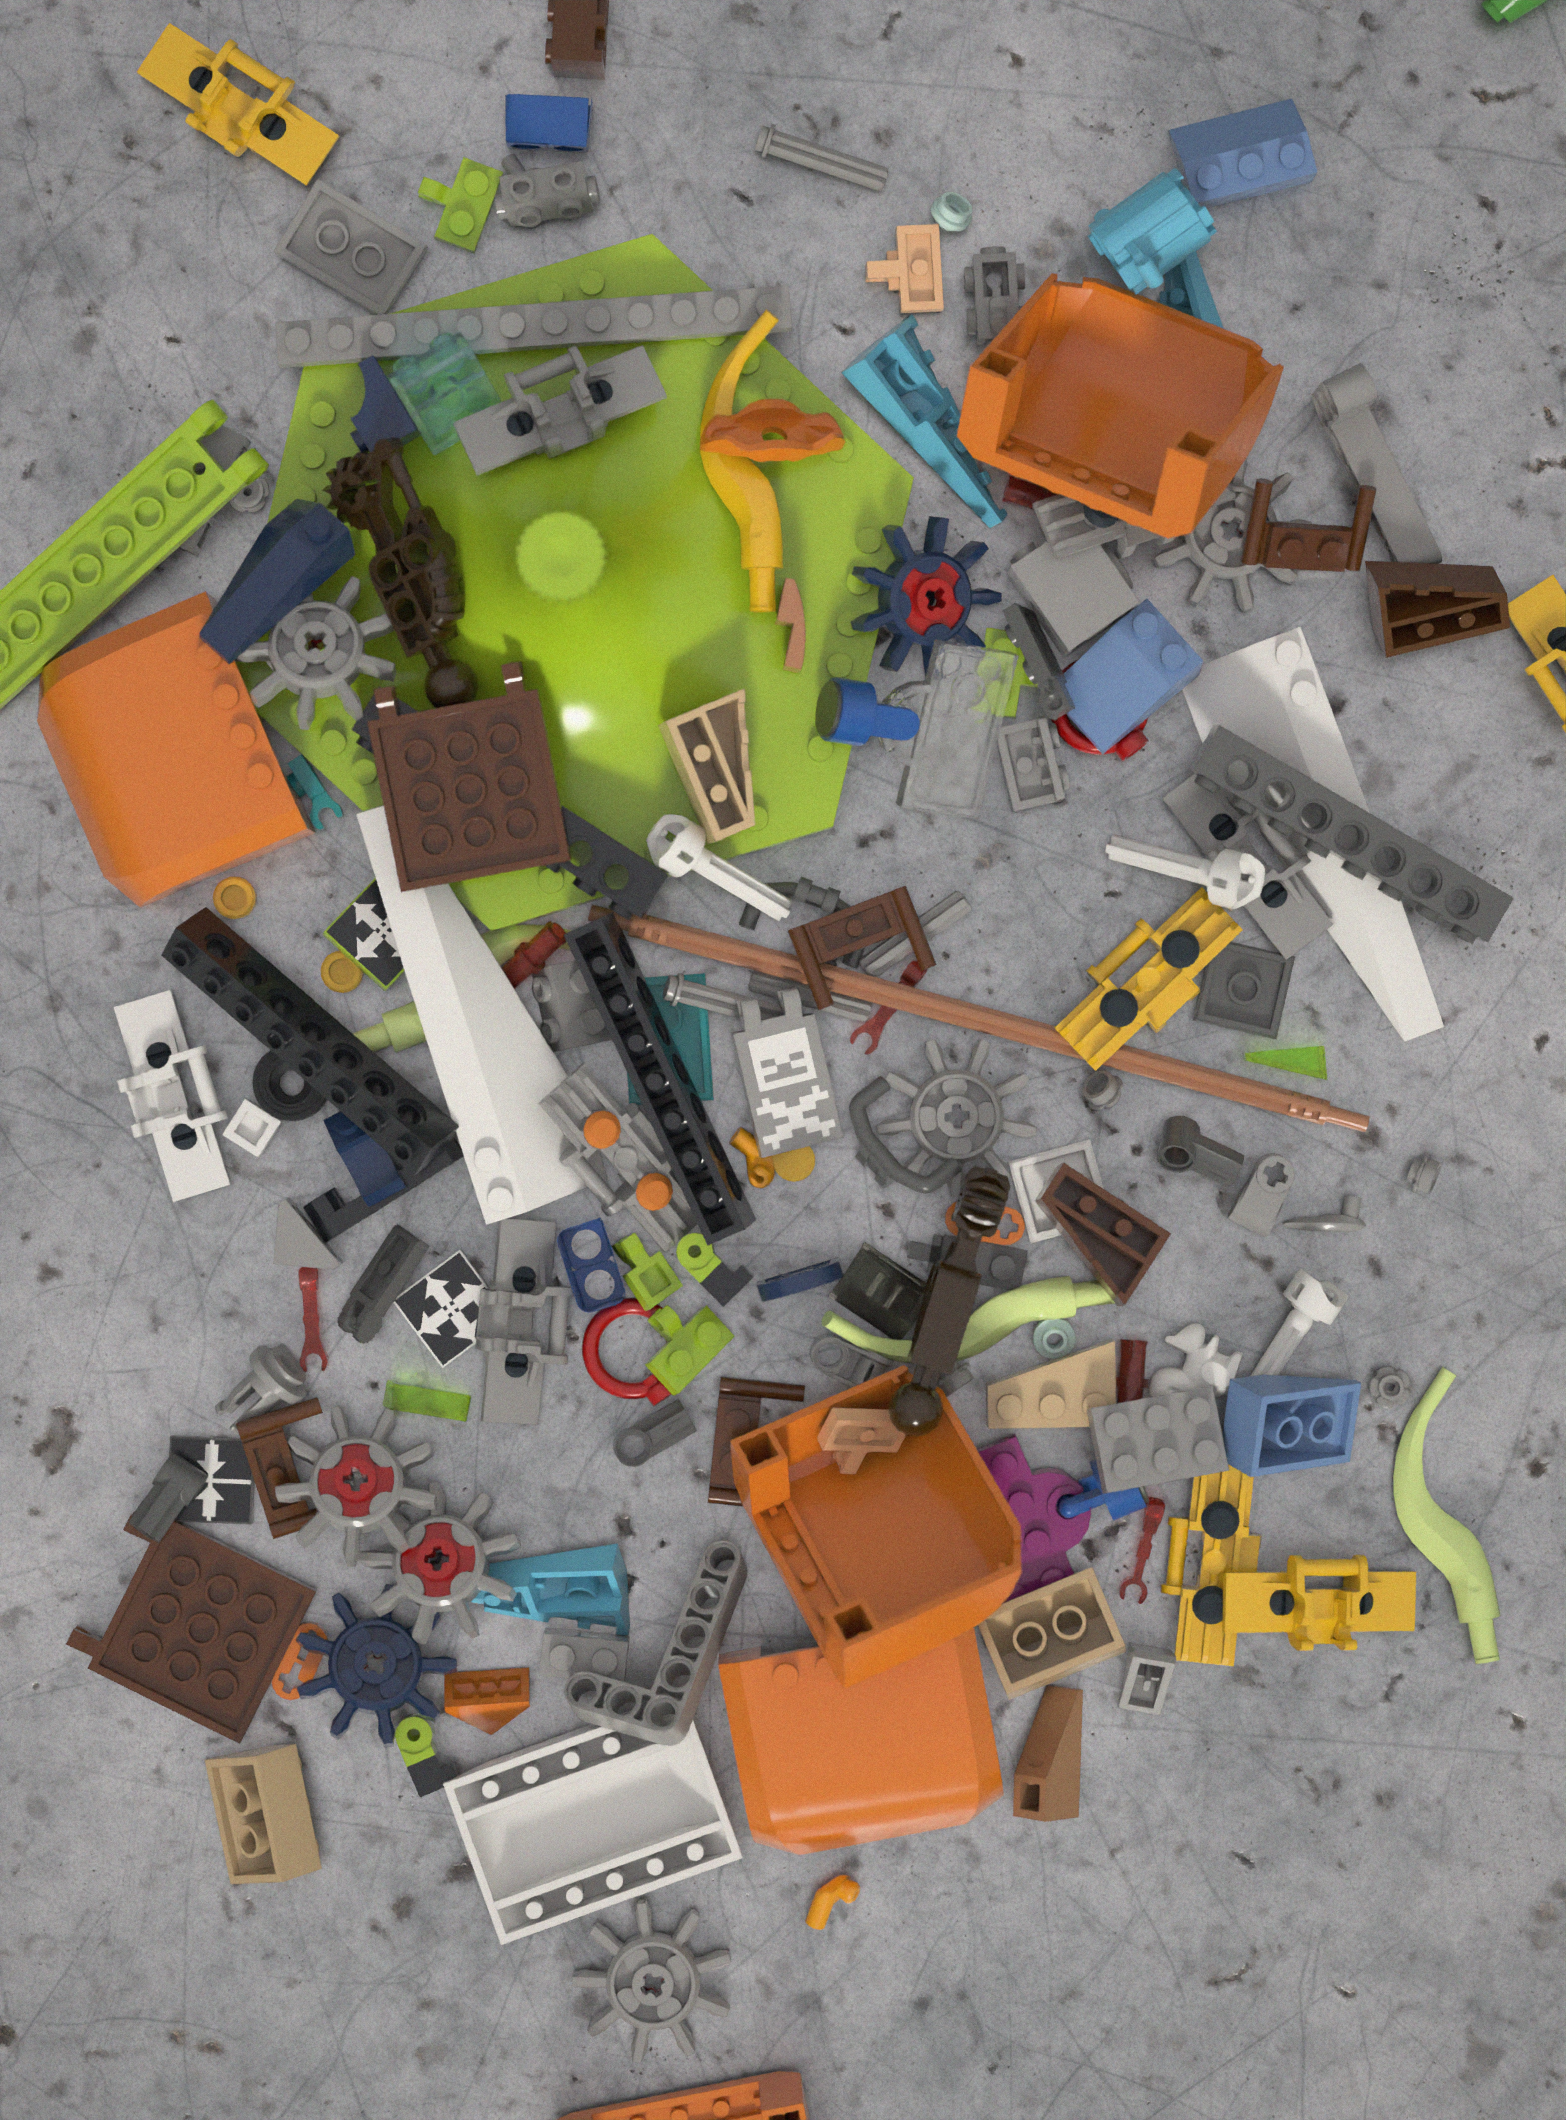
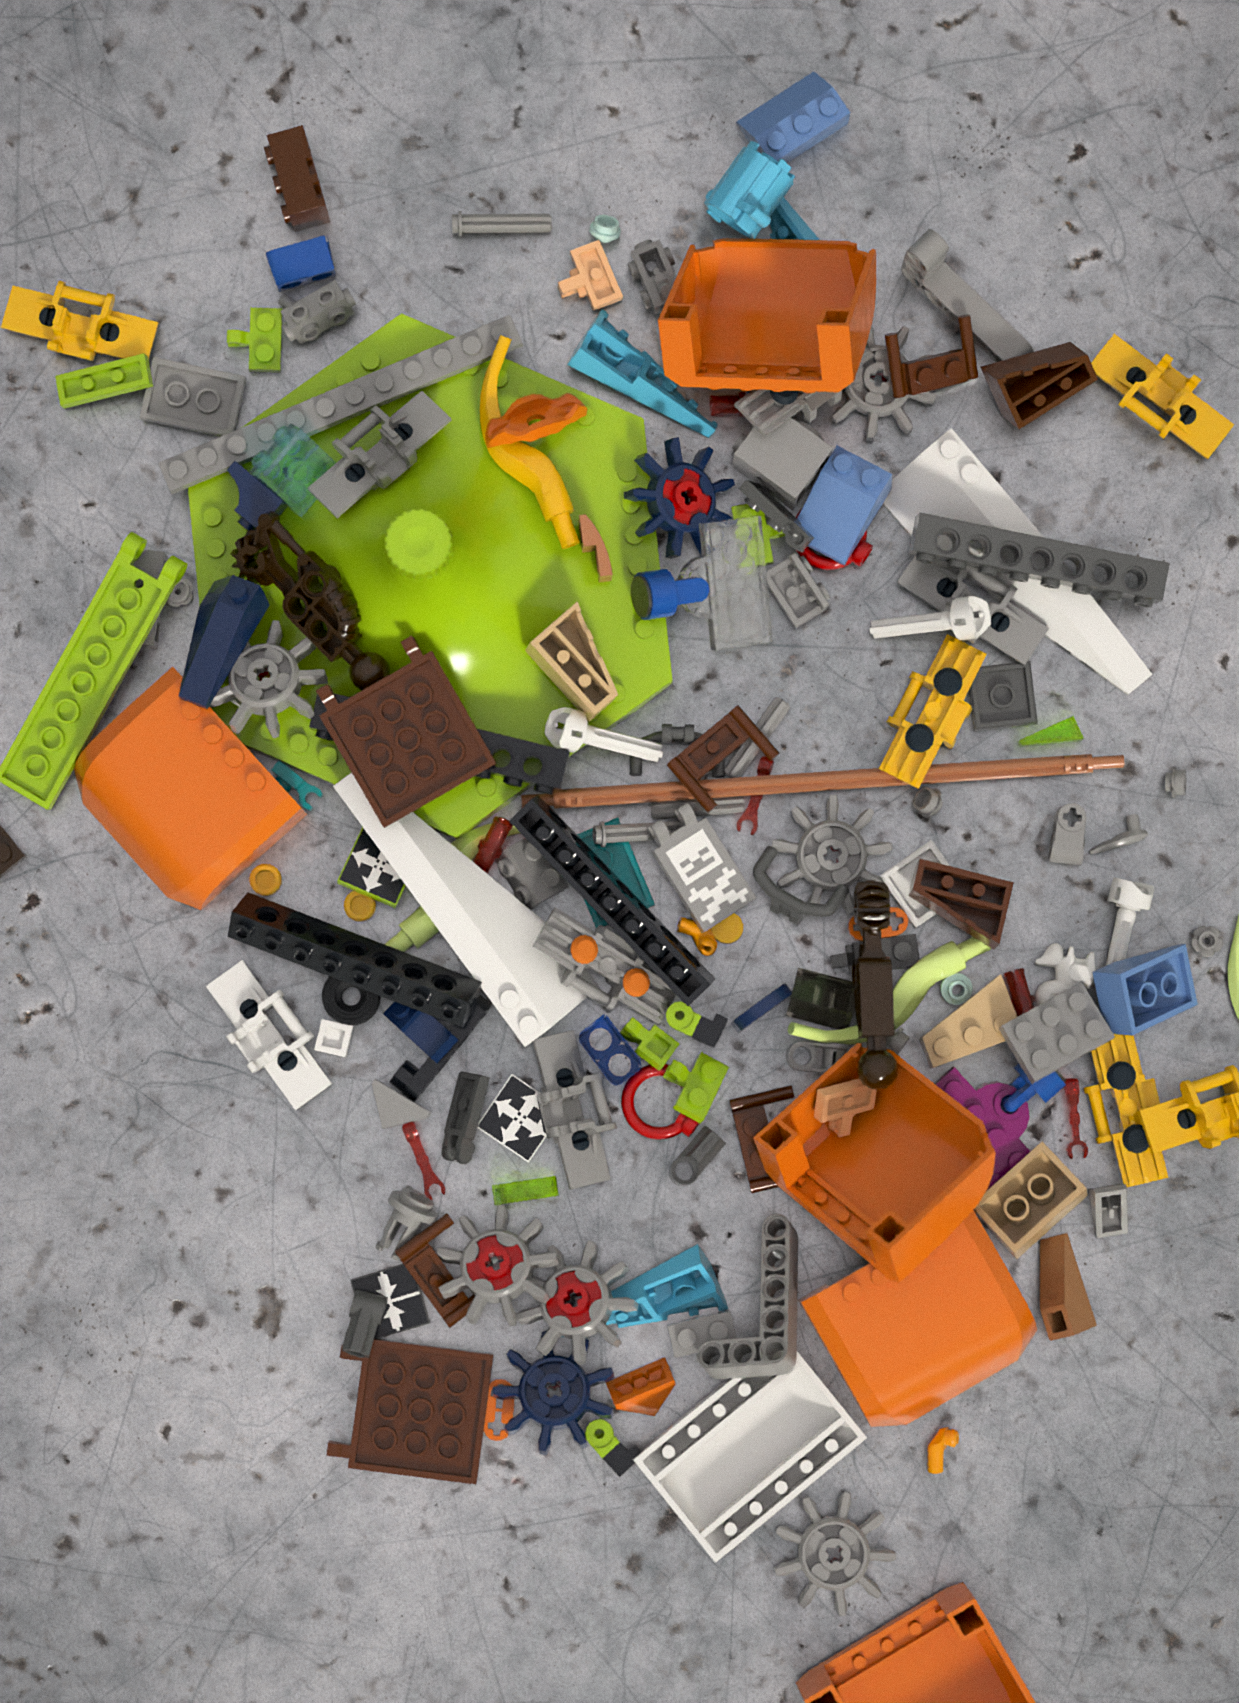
camera: 20 degrees left, 5 degrees down
tan slope [205,1744,322,1884] -> none
dark grey piece [1157,1116,1244,1187] -> none
none -> lime plate [55,353,153,409]

